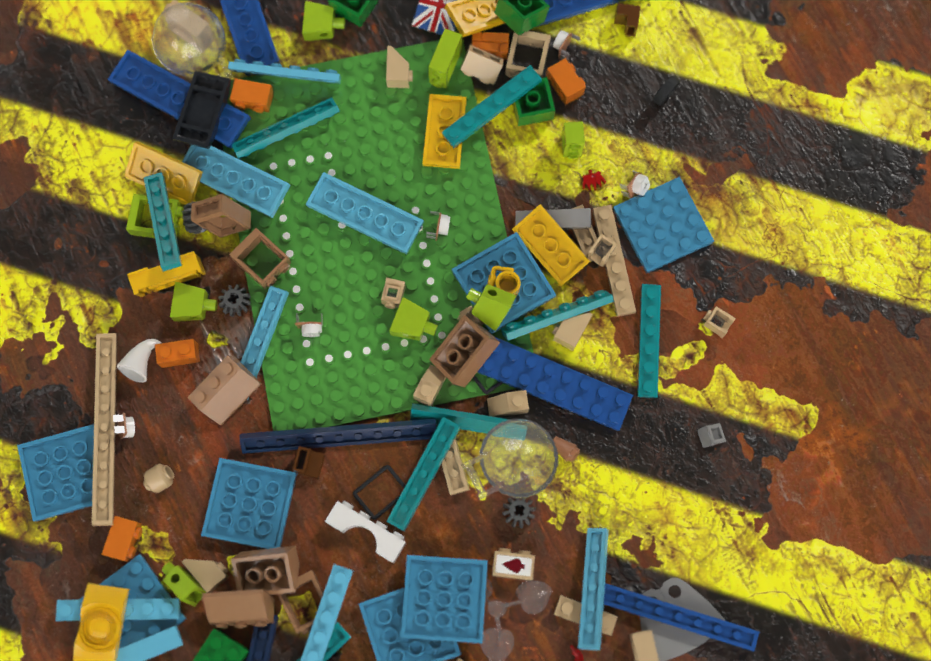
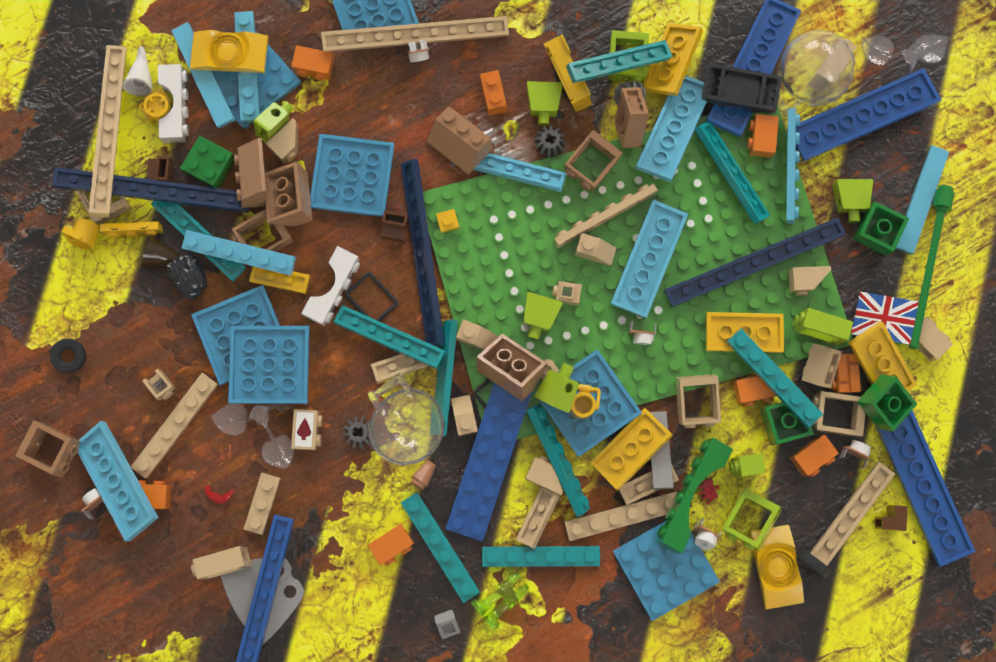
camera: 80 degrees right, 5 degrees up
white hat [117,339,162,382] -> none
tan head [143,464,174,493] -> none
white piece [295,313,323,337] -> none
medium azure plate [578,528,609,651] -> none
tan window [587,233,617,267] -> none
tan window [703,306,736,338] -> none
none -> yellow plate [249,266,311,295]
none -> orange brick [367,523,414,566]
none -> teal plate [401,492,480,603]
none -> yellow plate [436,209,459,233]
none -> clear neon green piece [471,572,529,631]
none -> tan plate [516,487,560,549]
none -> tan plate [554,184,657,249]
none -> tan slope [575,233,616,266]
none -> green arch [656,438,733,554]
none -> dark blue plate [664,218,846,308]
none -> tan window [676,374,721,428]
none -> lime window [722,488,782,551]
none -> orange brick [733,376,777,407]
none -> yellow slope [750,525,804,609]
none -> tan plate [810,462,895,566]

